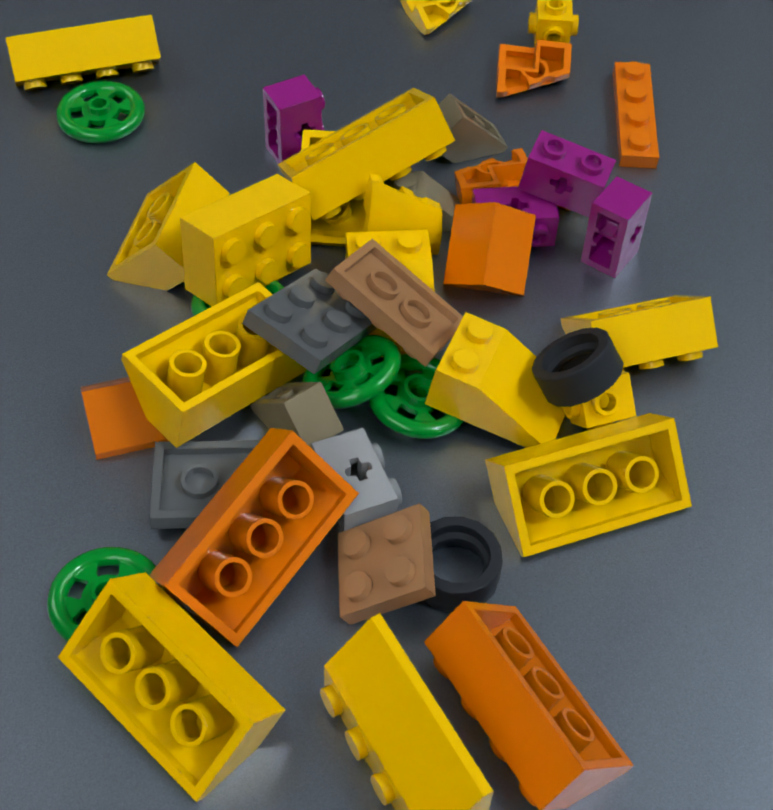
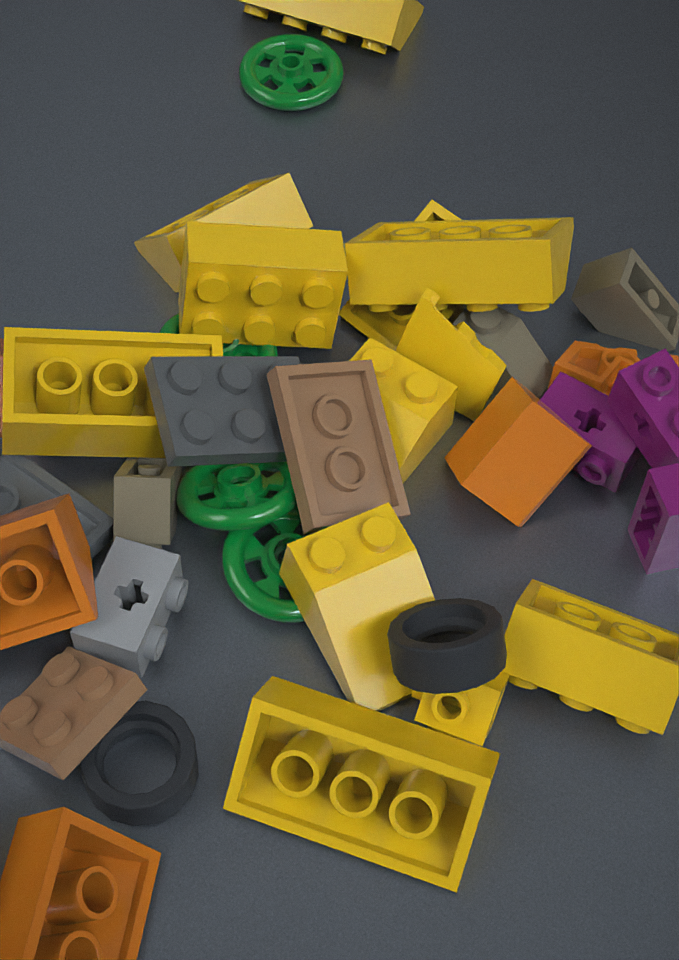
camera: 40 degrees right, 5 degrees up
magenta brick [263,75,325,164] -> none

